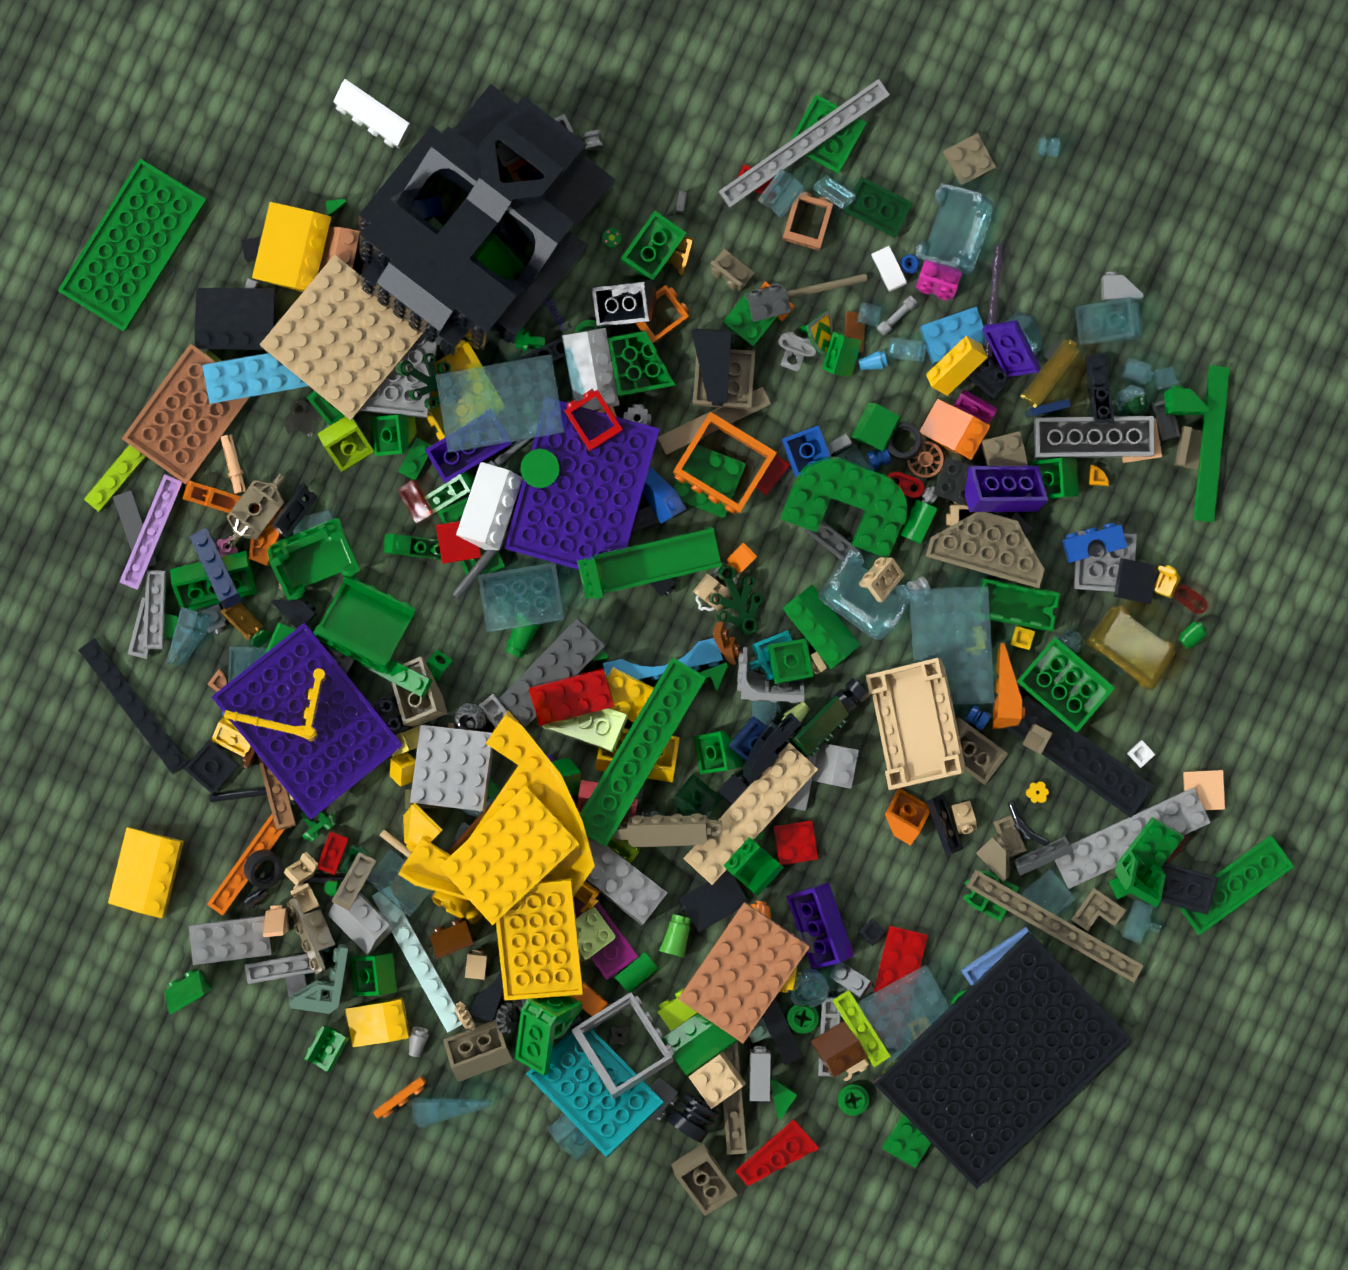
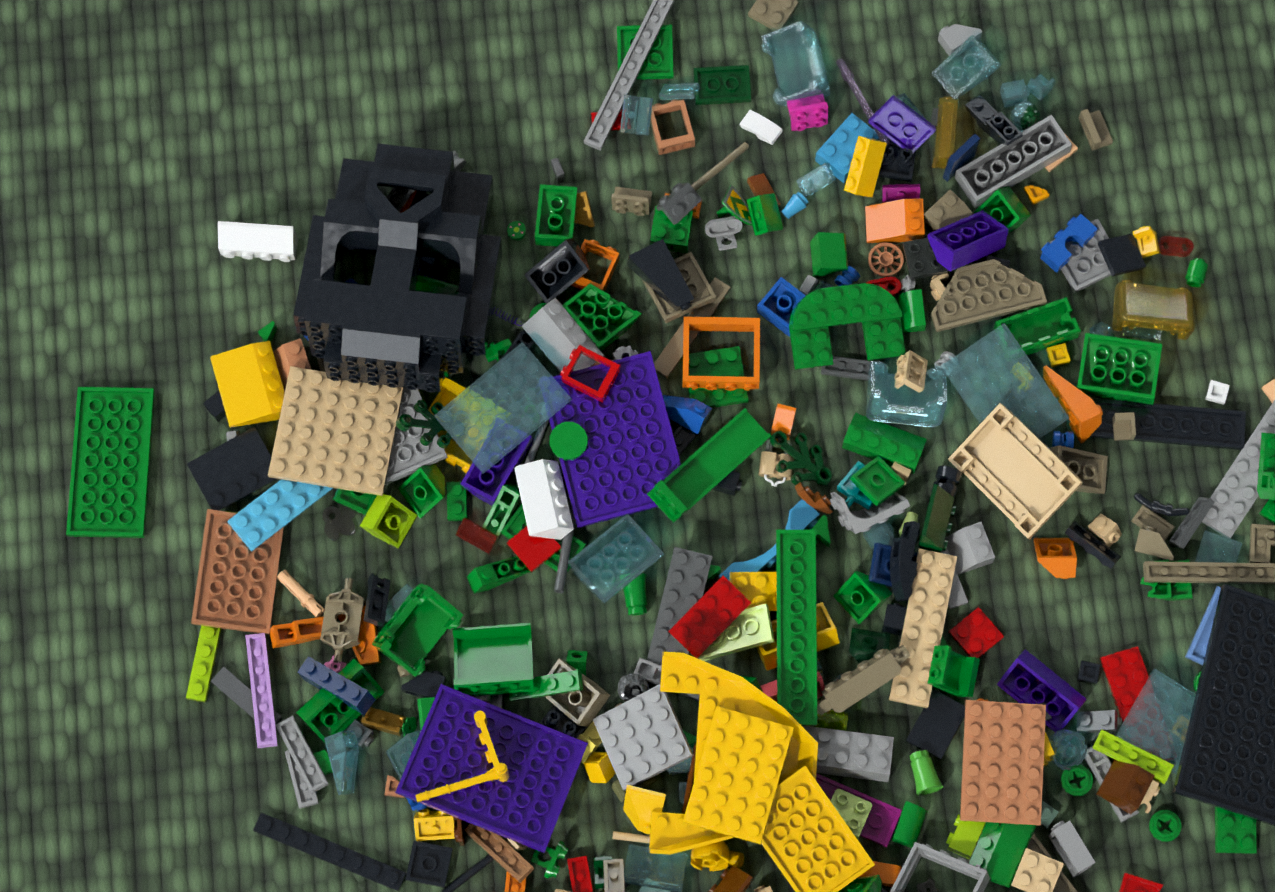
camera: 30 degrees left, 15 degrees down
light orange bracket [575,881,600,913] -> none
red tile [755,454,790,496] -> none
black tile [763,997,803,1065] -> none
green slope [770,1078,797,1119] -> none
clear light blue plate [857,303,881,326] -> none
light grey bar [877,296,918,336] -> none
black tyre [886,422,923,461] -> none
blue plate [900,254,919,274] -> none
yellow plant [1026,782,1049,803] -> none
dark grey tile [1151,400,1181,441] -> none
green slope [1164,385,1209,415] -> none
green tile [1193,365,1230,523] -> none

